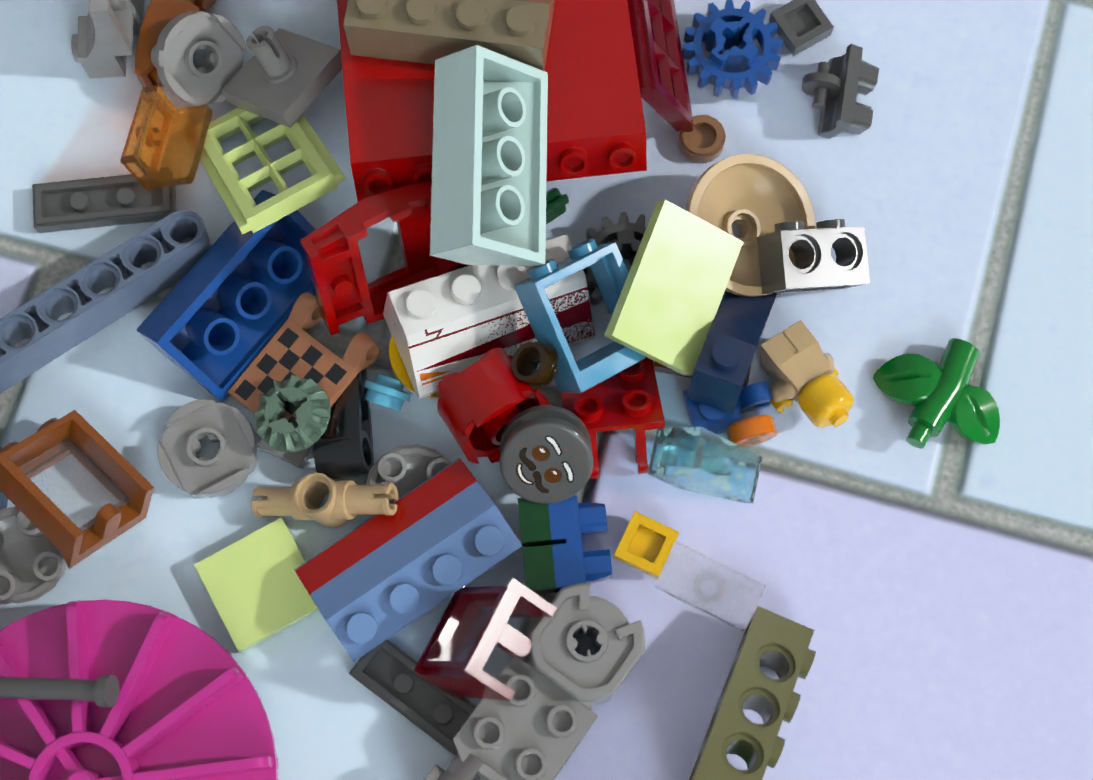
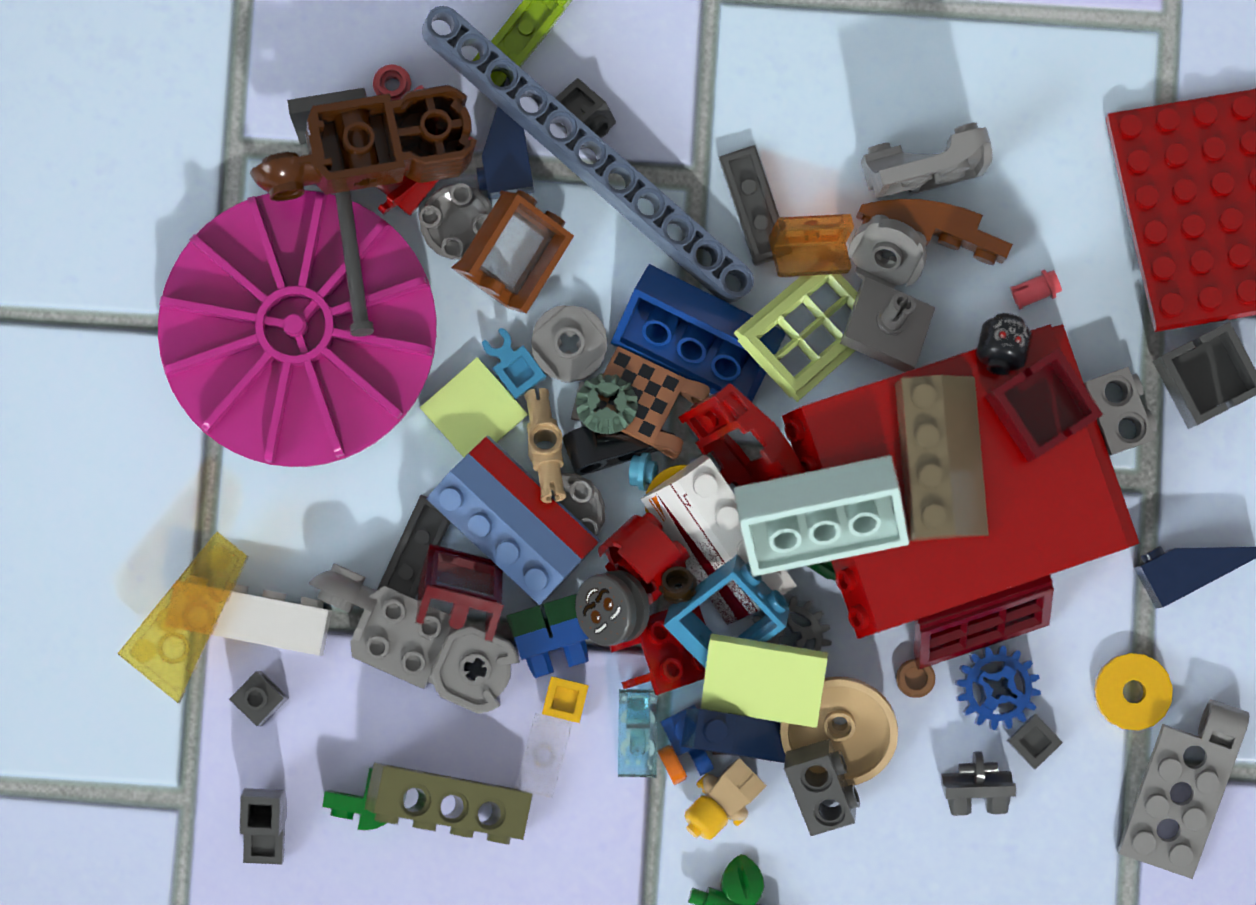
camera: 75 degrees right, 10 degrees up
none -> dark azure plate [482,328,547,400]

